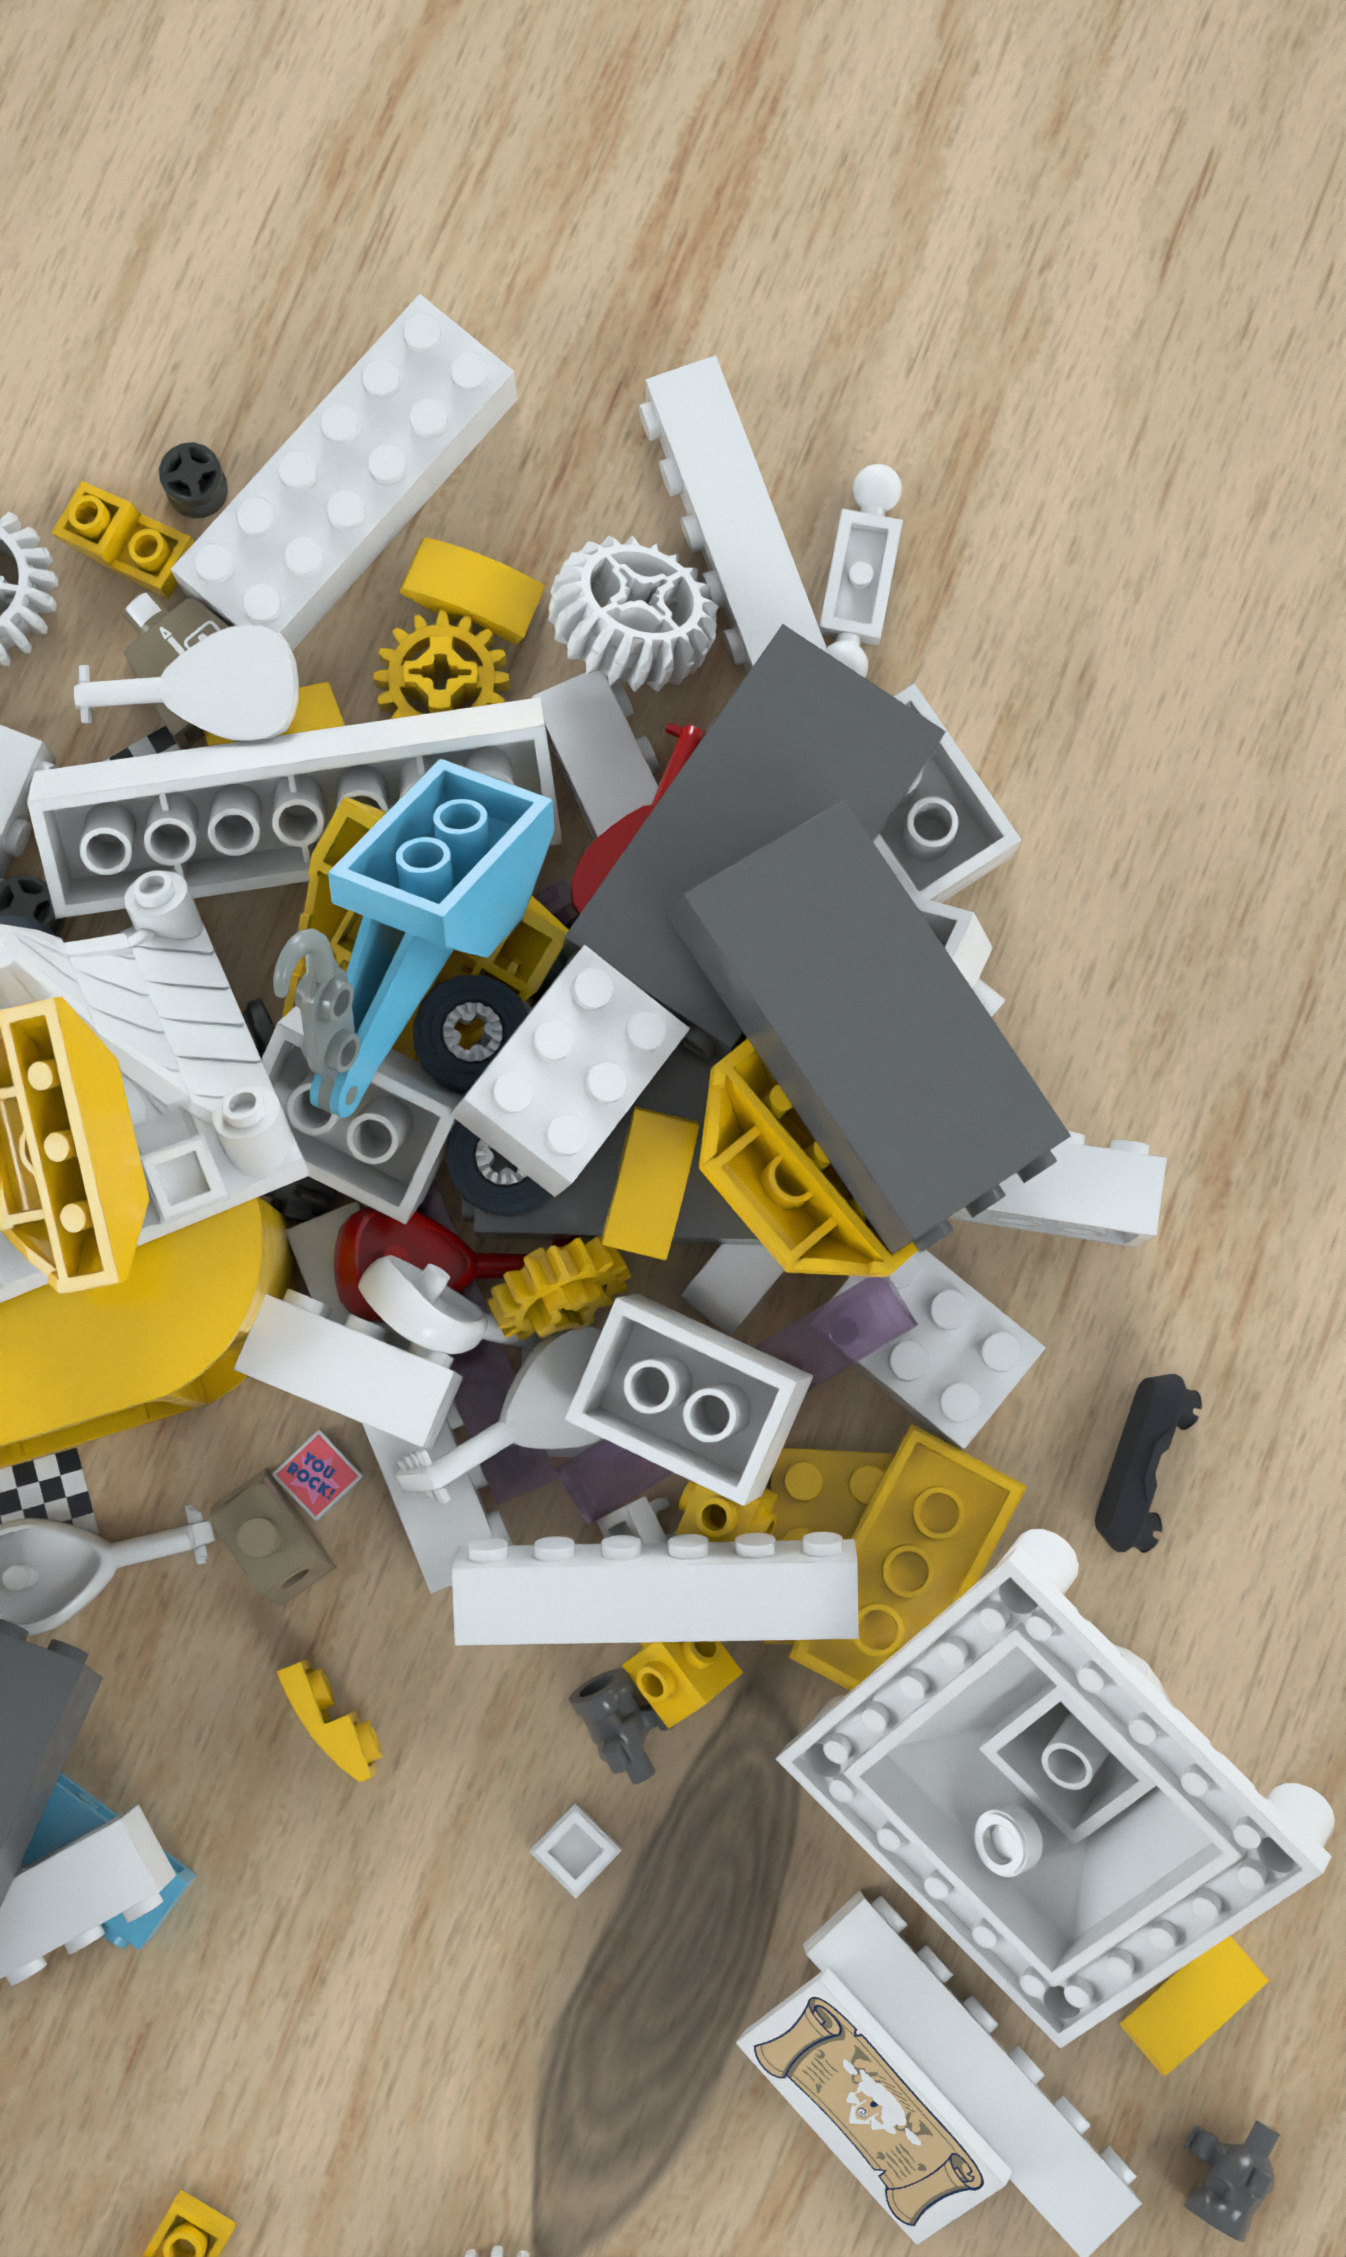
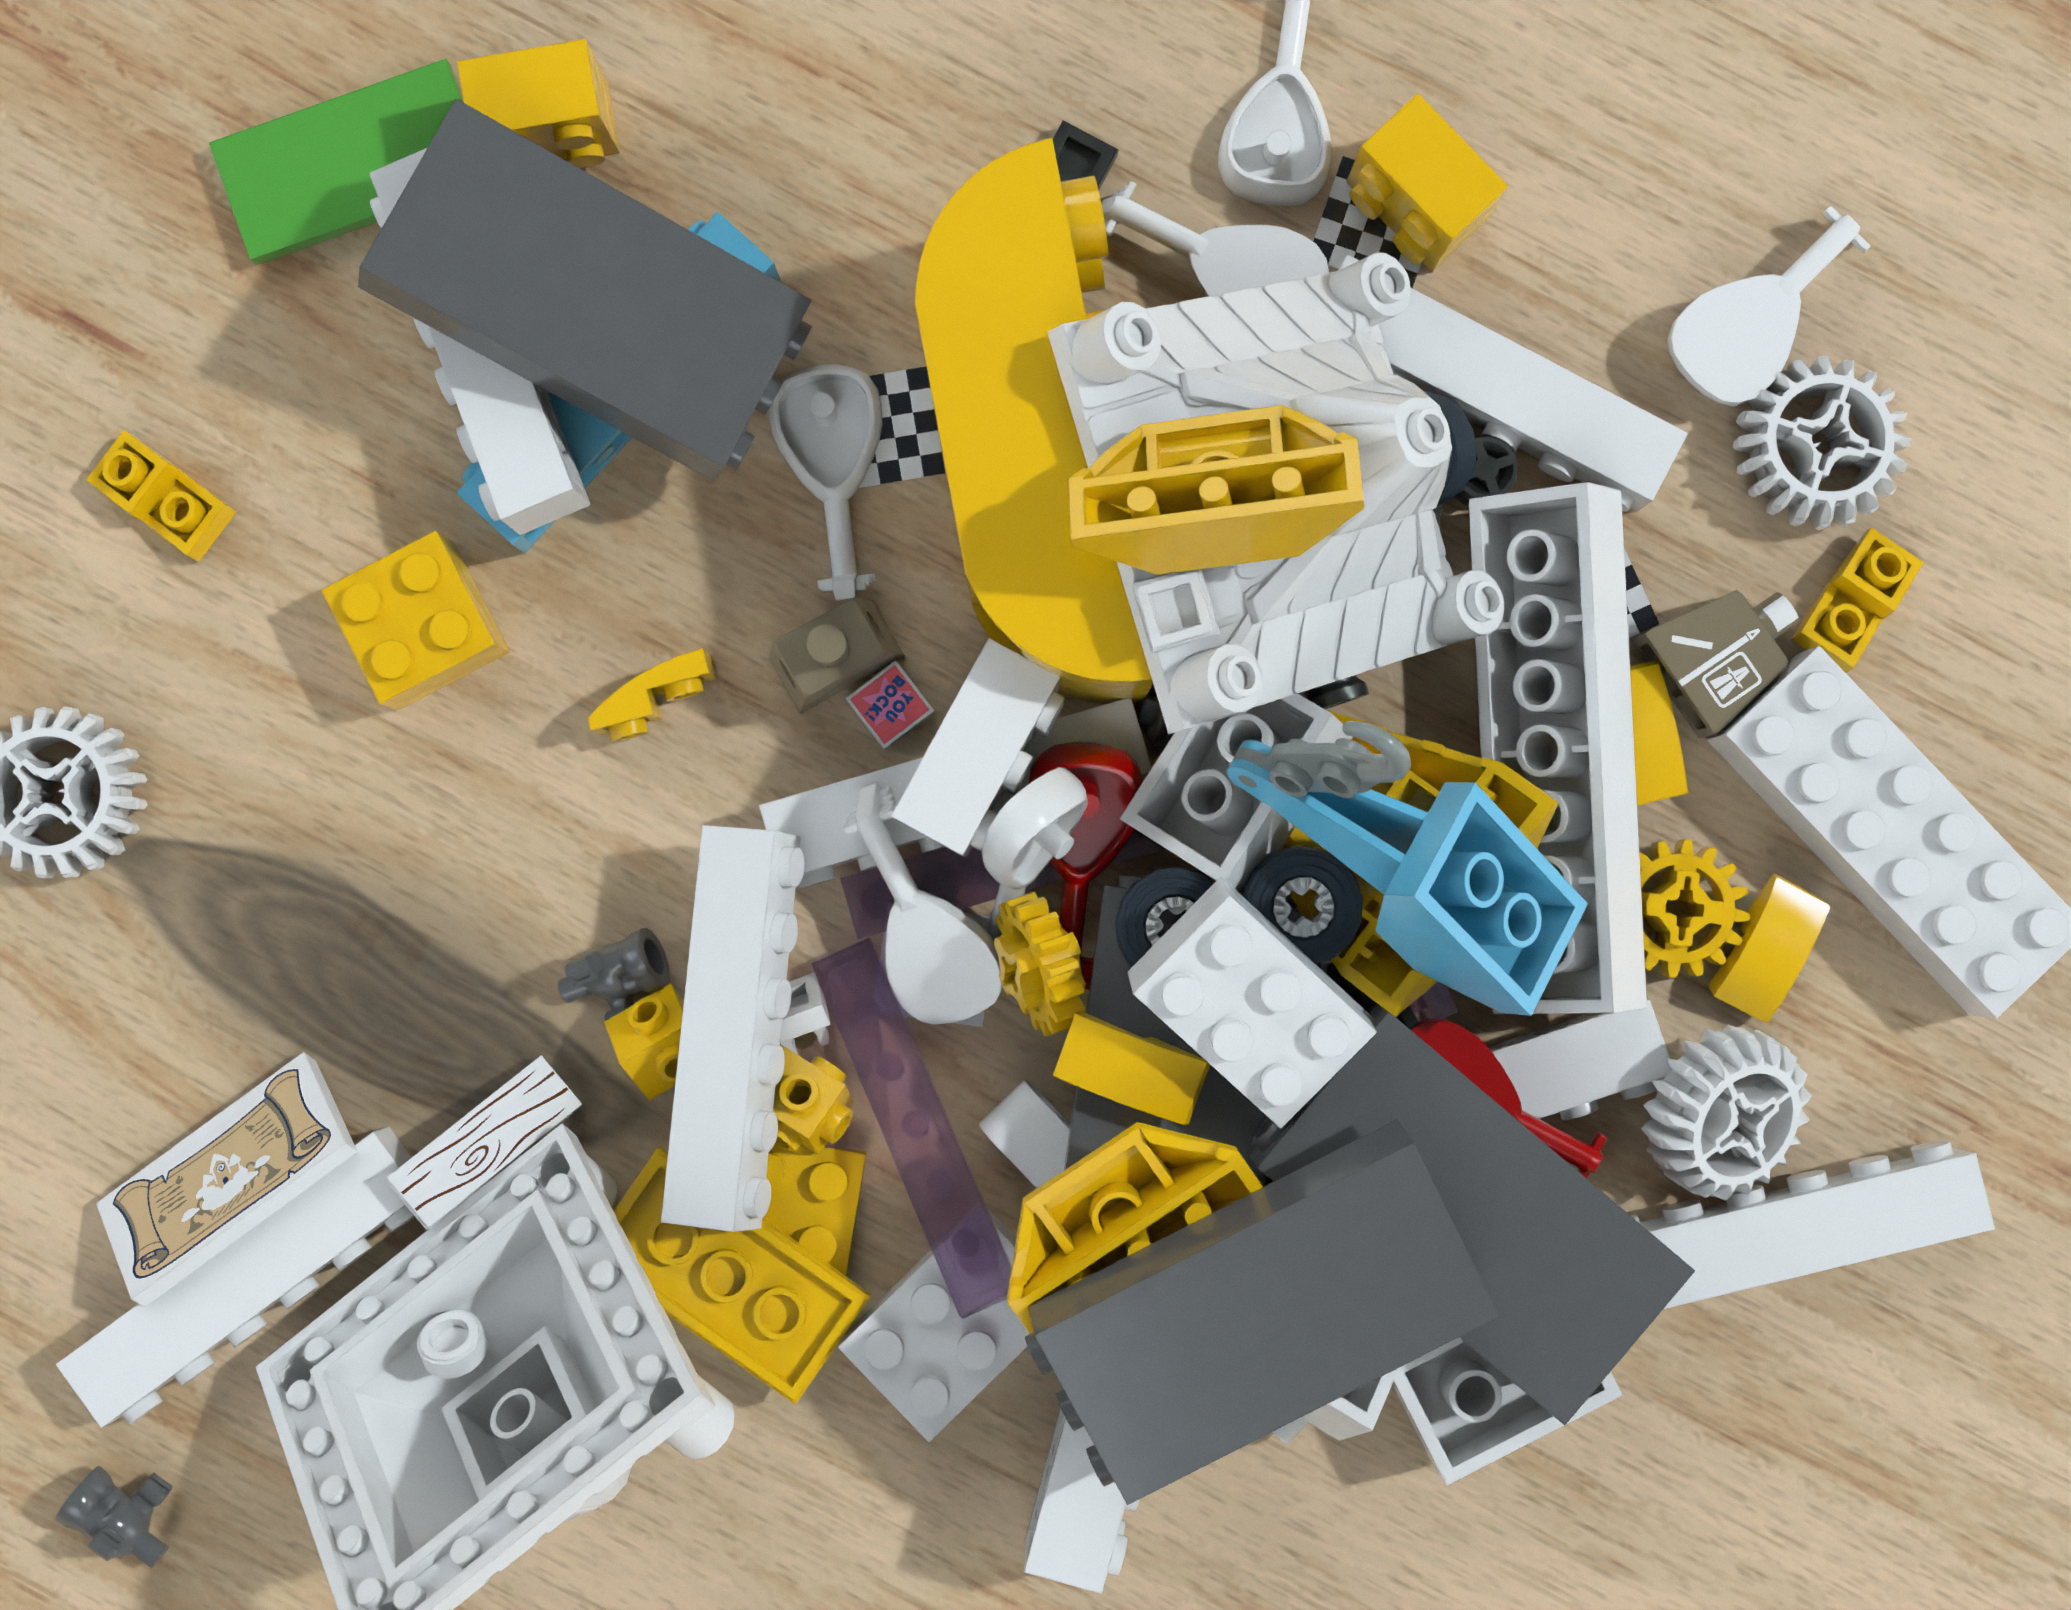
camera: 100 degrees right, 5 degrees up
white piece [74,625,299,741] -> none
pearl dark grey wheel [159,442,228,519] -> none
white tile [529,1801,622,1899] -> none
white brick [565,1293,813,1506] -> none
white plate [819,464,903,678] -> none
black piece [1095,1374,1202,1553] -> none
yellow slope [1118,1936,1269,2077] -> none
none -> yellow brick [321,530,510,710]
none -> white tile [386,1055,582,1231]

